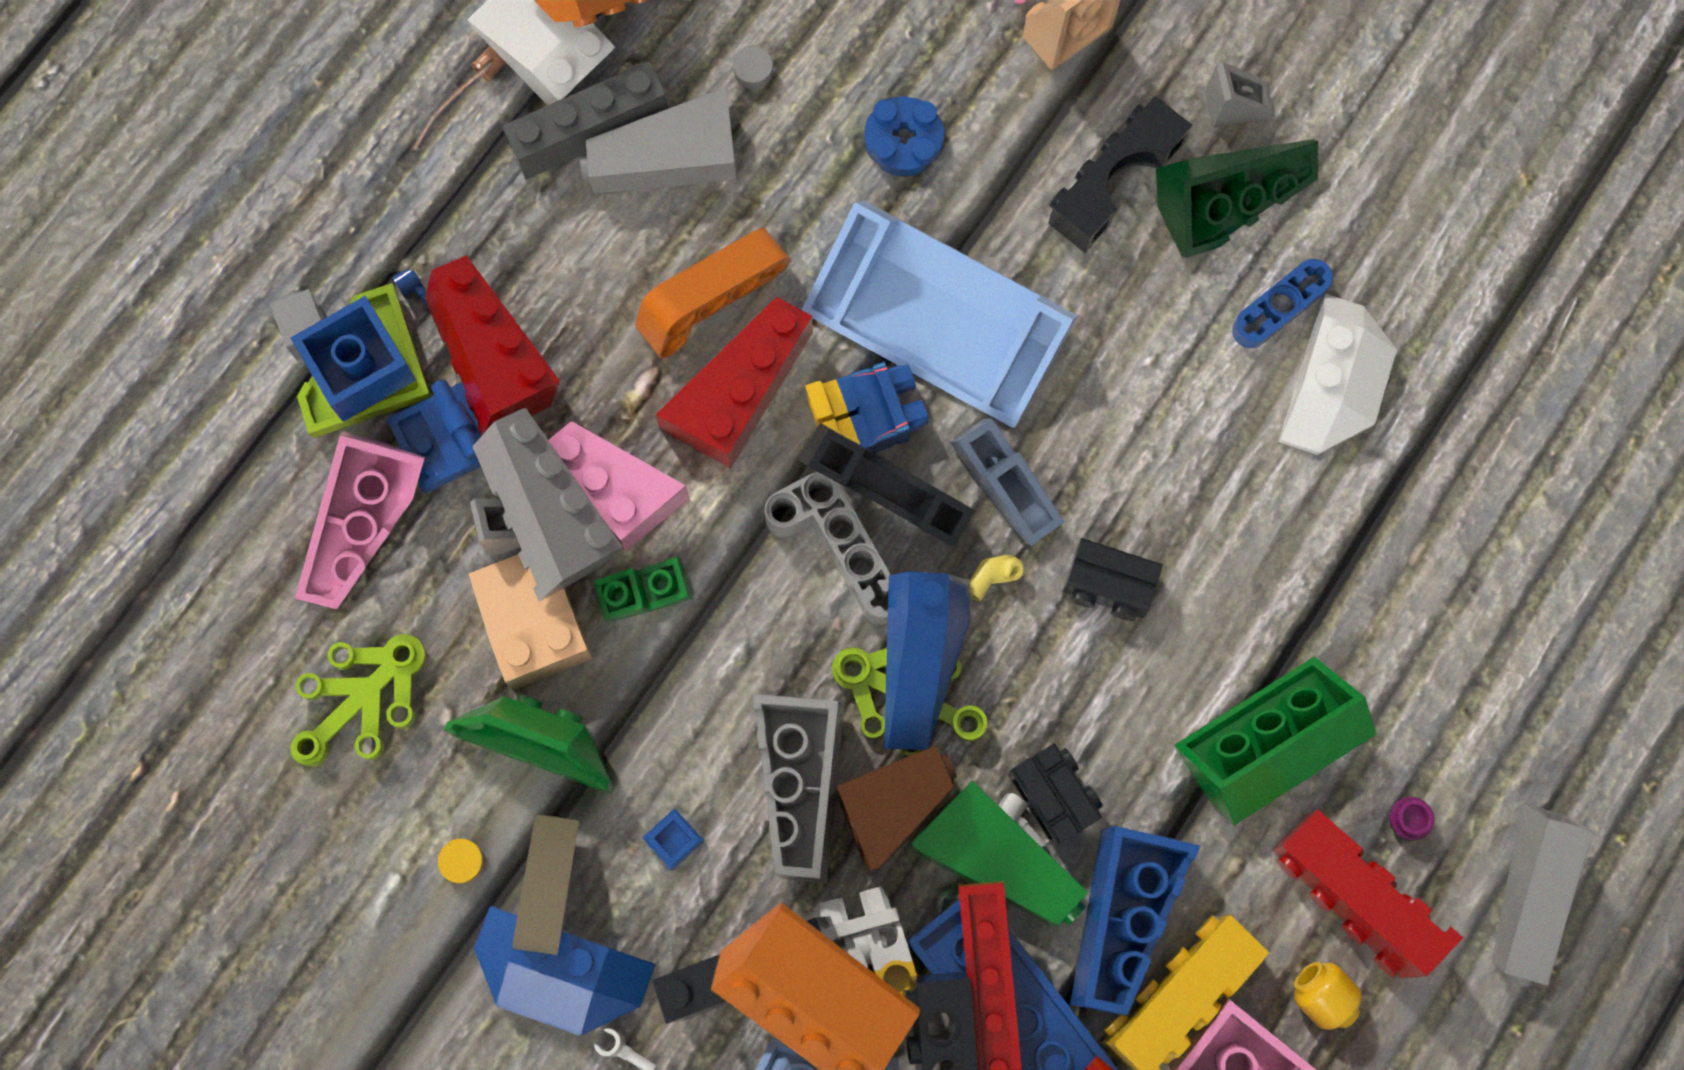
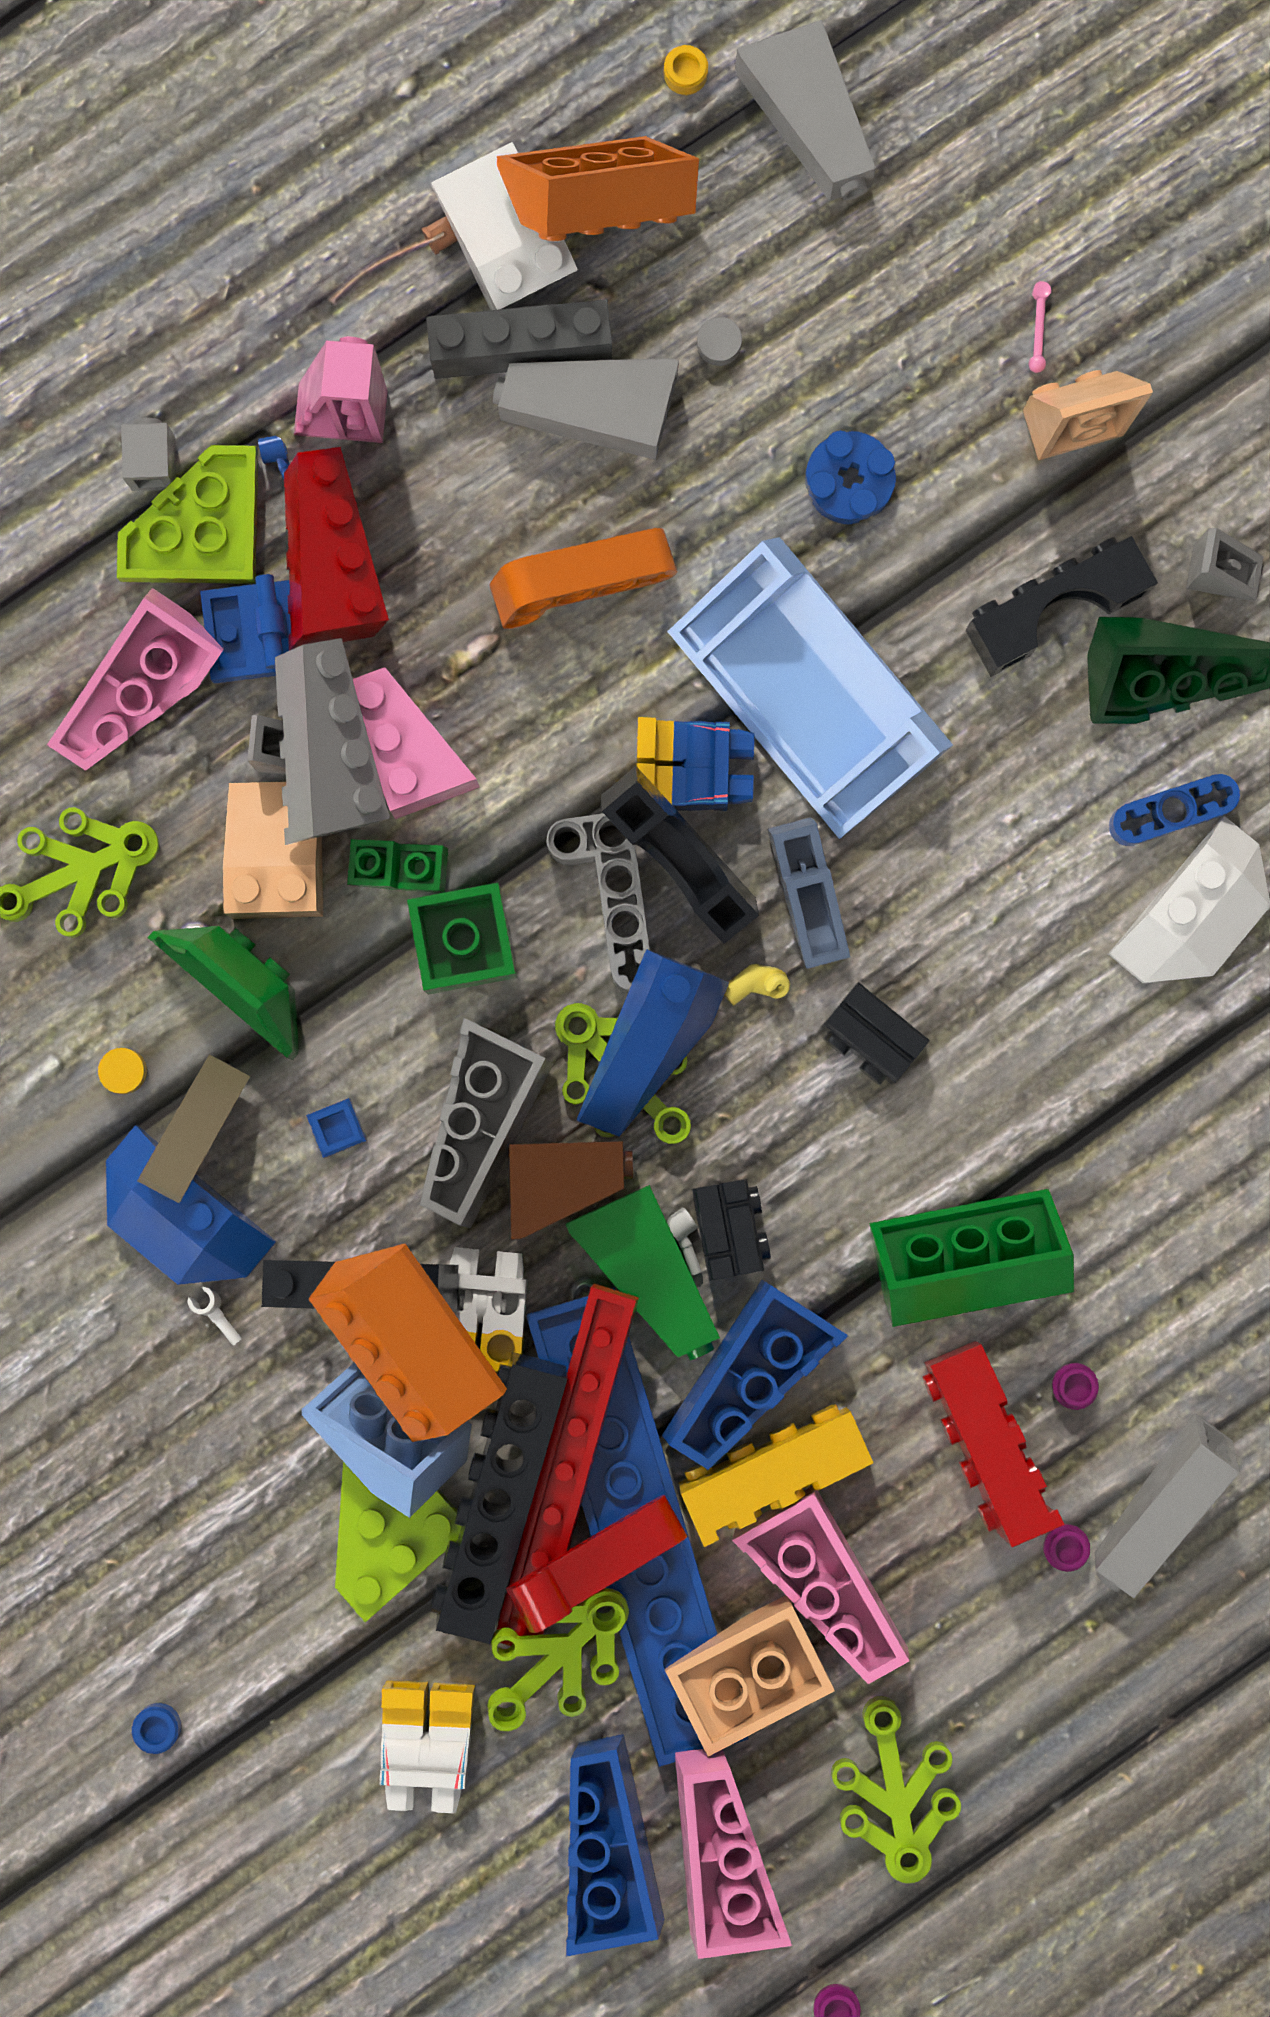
camera: 20 degrees right, 10 degrees up
blue brick [290,296,417,422] -> none
red wedge [655,297,813,469] -> none
yellow head [1294,962,1362,1030] -> none
none -> bright pink wedge [294,336,388,443]
none -> green brick [407,883,518,995]
none -> magenta plate [1043,1524,1090,1572]

